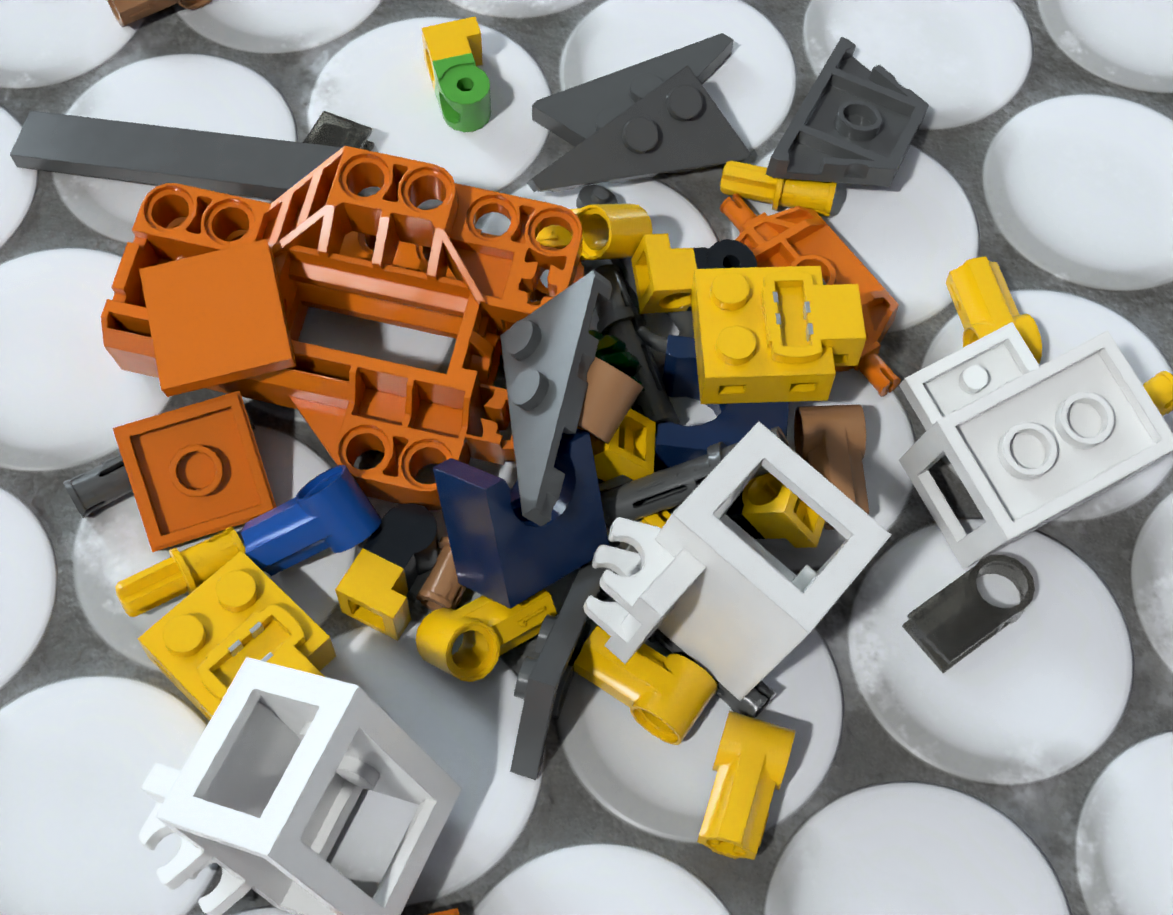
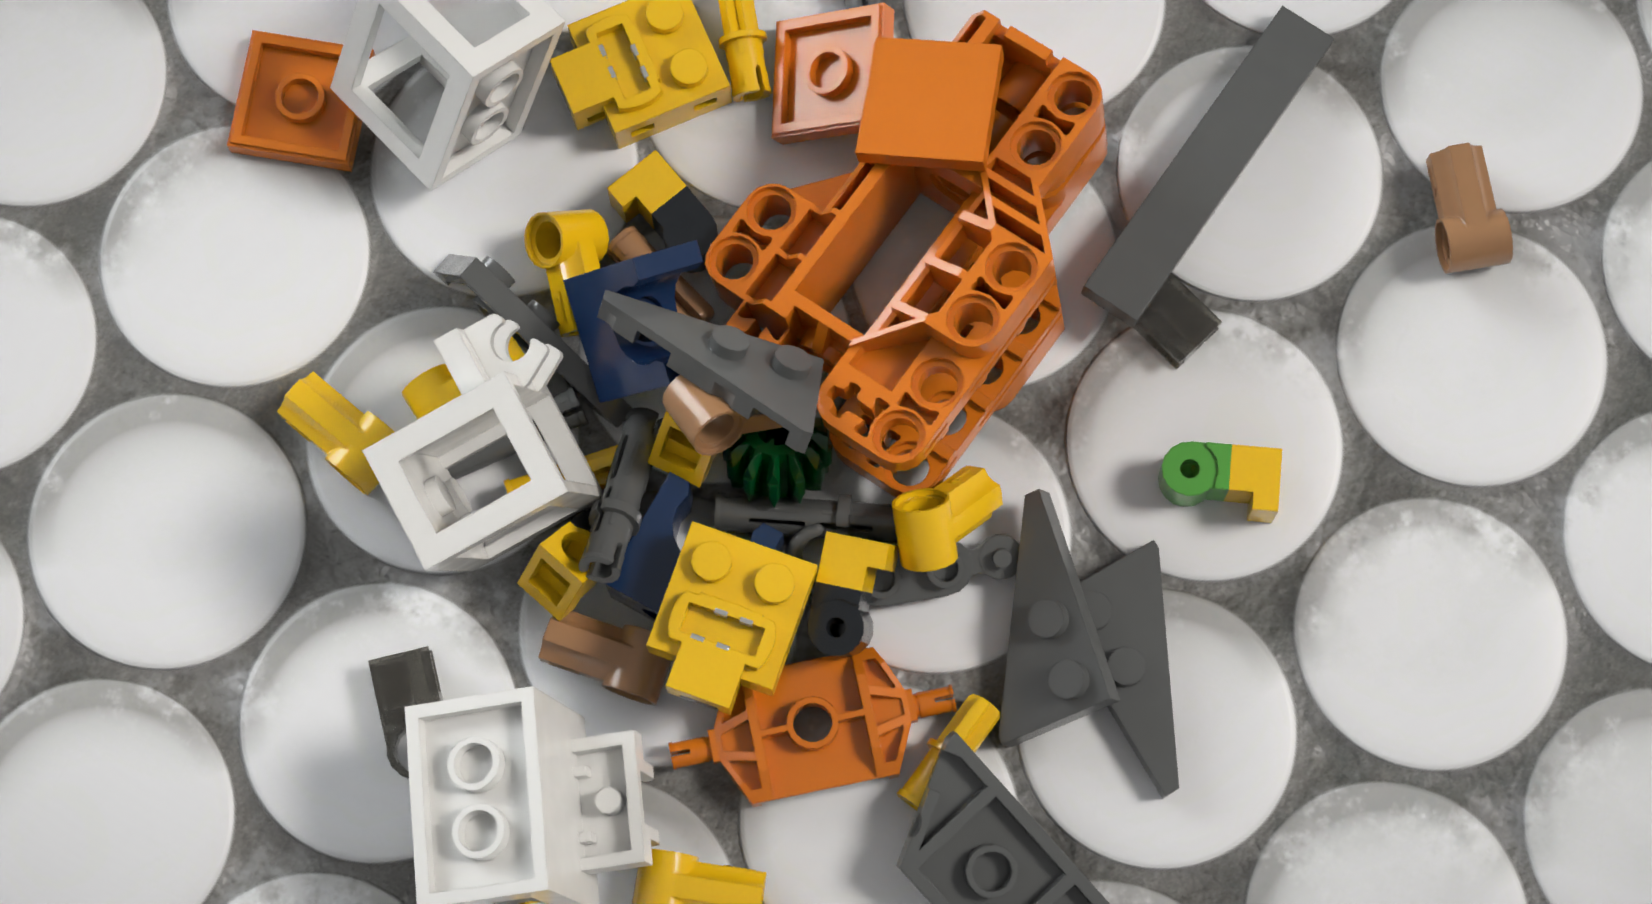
camera: 115 degrees right, 15 degrees up
blue piece [240,465,382,576] -> none

